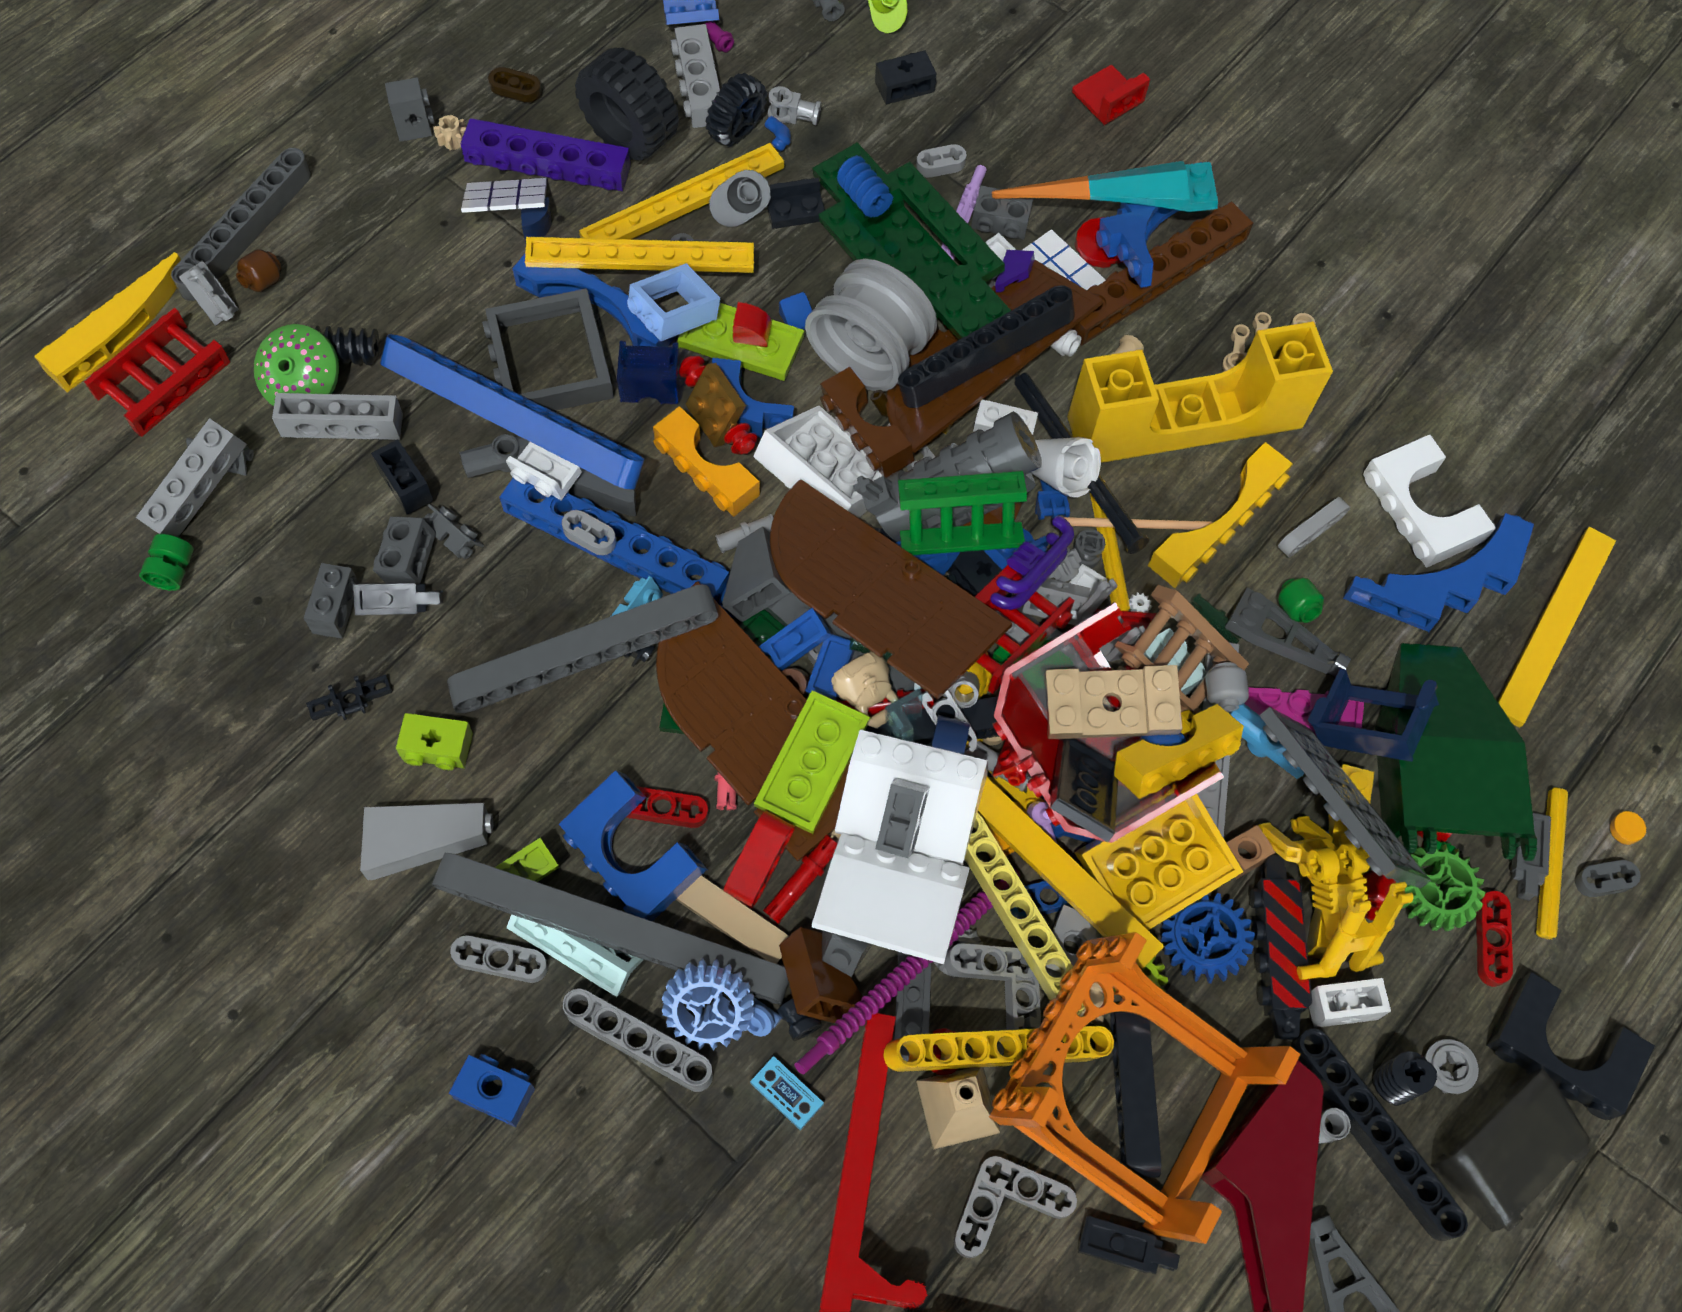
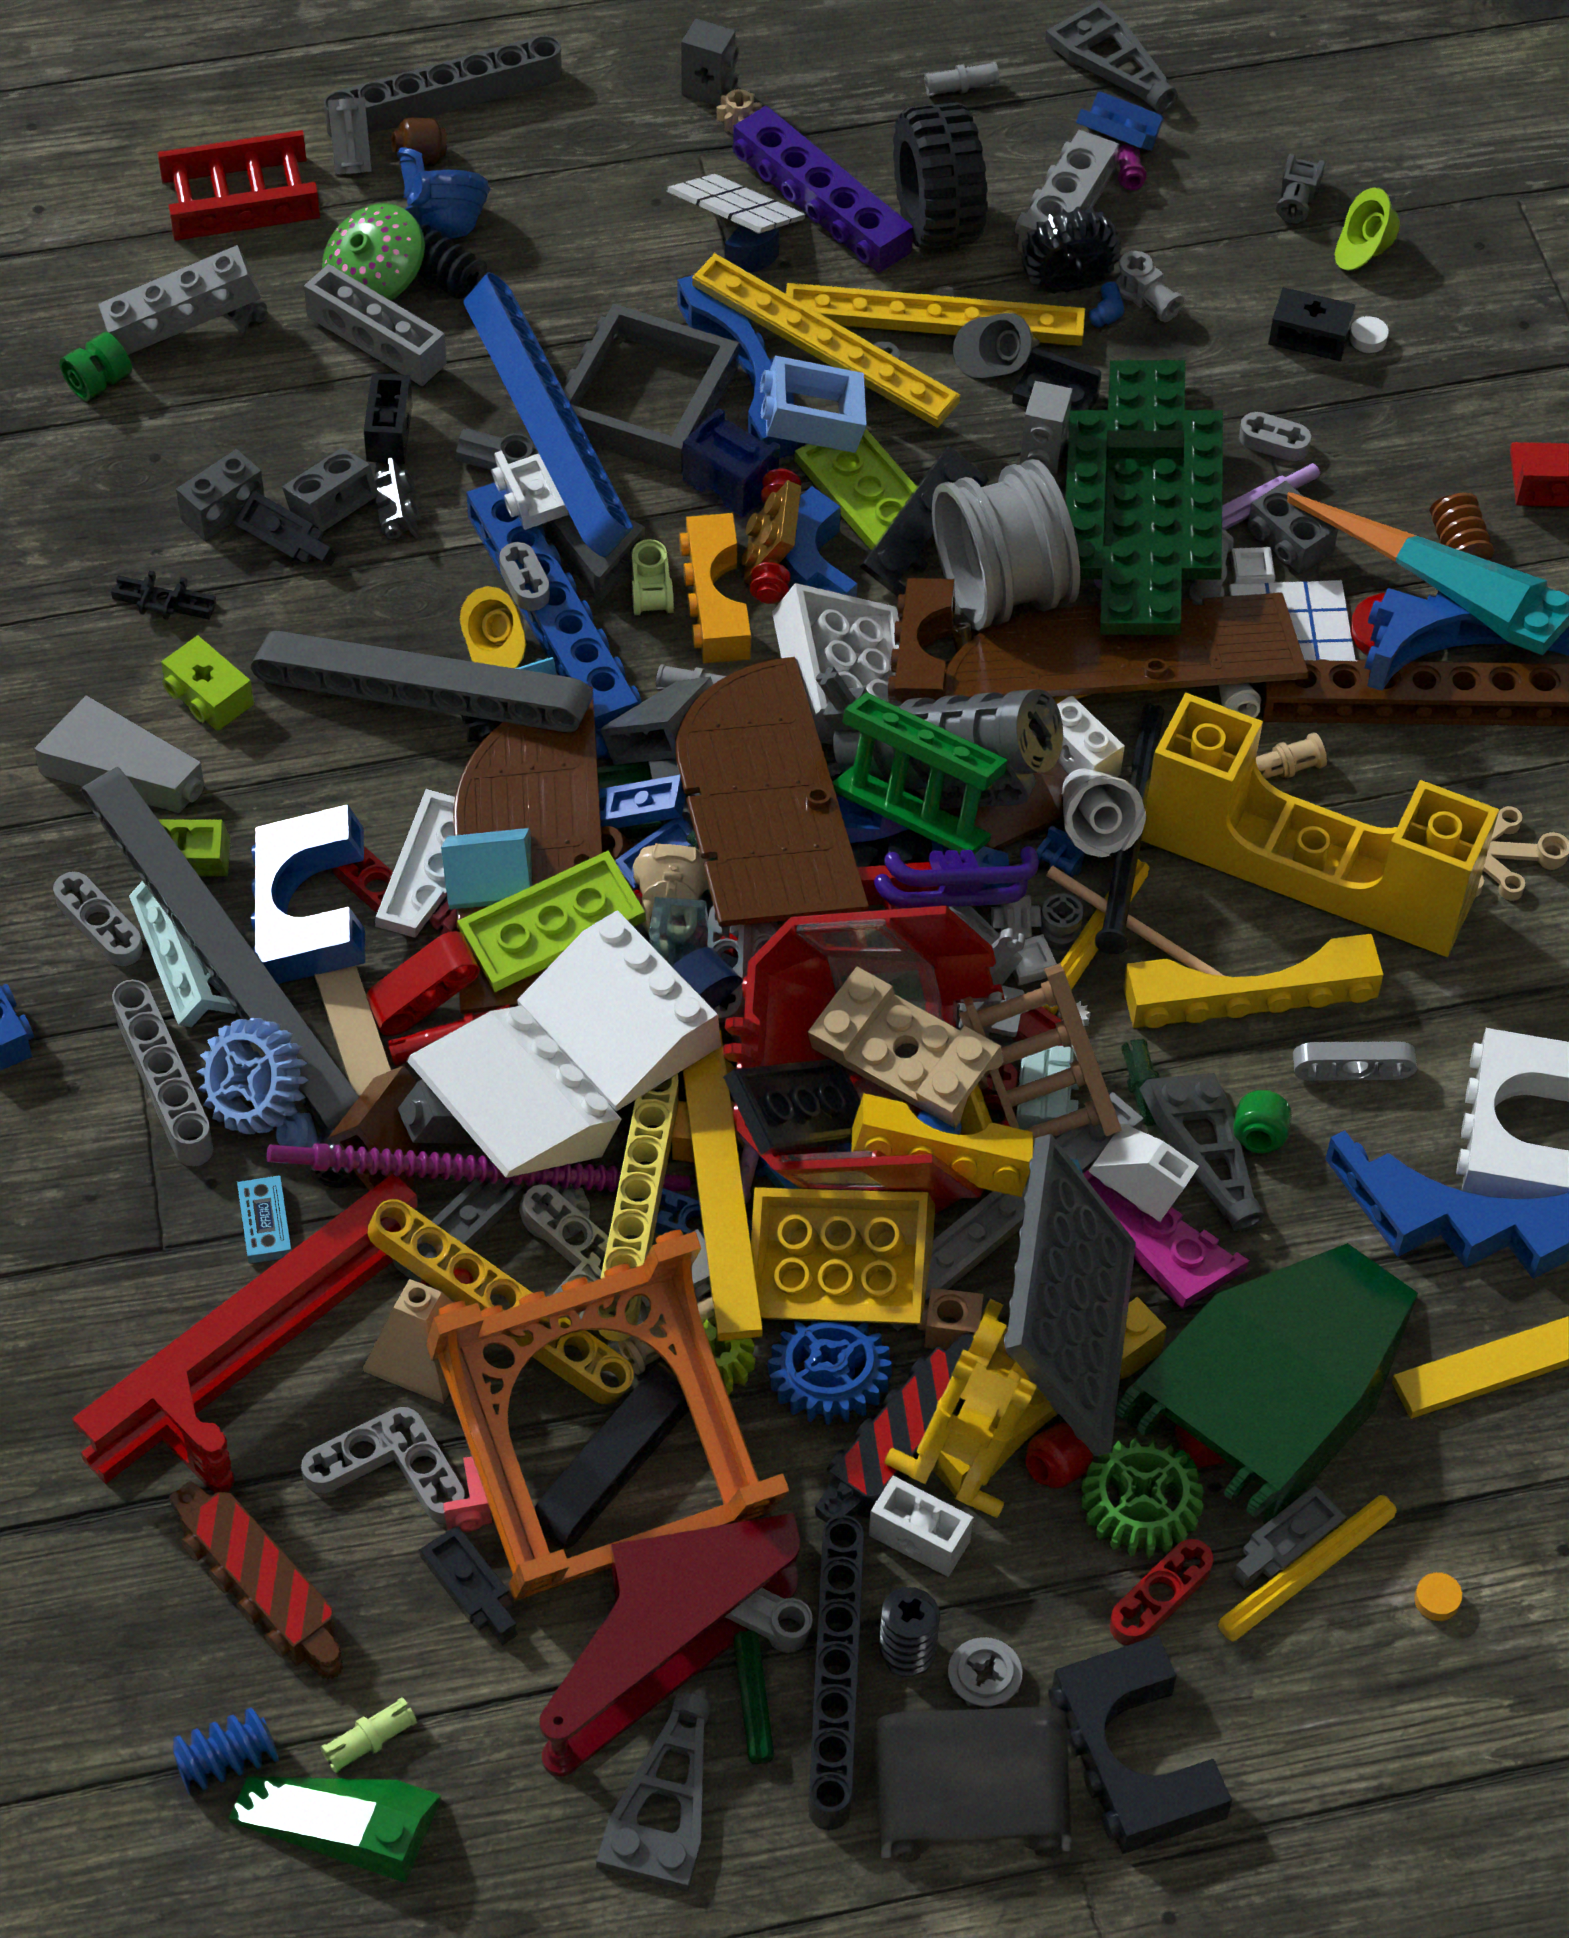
camera: 40 degrees right, 10 degrees down
yellow slope [34,252,181,392] -> none
dark brown plate [488,67,541,102] -> none
red brick [733,302,772,347] -> none
blue piece [837,155,894,217] -> none
dark grey brick [875,779,930,858] -> none
black beam [898,285,1075,408] -> none
dark purple tile [995,250,1035,292] -> none
light grey head [1205,662,1249,712] -> none
dark blue piece [1308,669,1439,762] -> none
dark grey beam [1575,860,1641,897] -> none
none -> white wing [375,789,455,937]
none -> blue head [397,147,491,239]
none -> medium azure slope [441,828,532,910]
none -> coral bracket [443,1456,492,1532]
none -> yellow piece [460,586,526,668]
none -> yellowish green piece [632,539,674,616]
none -> dark green axle [734,1630,774,1764]
none -> black hinge [859,446,989,597]
none -> light grey pin [924,62,999,97]
none -> light grey brick [1020,381,1073,473]
none -> white slope [1088,1123,1199,1222]
none -> white tile [1349,316,1388,353]
none -> dark orange piece [1429,492,1494,560]

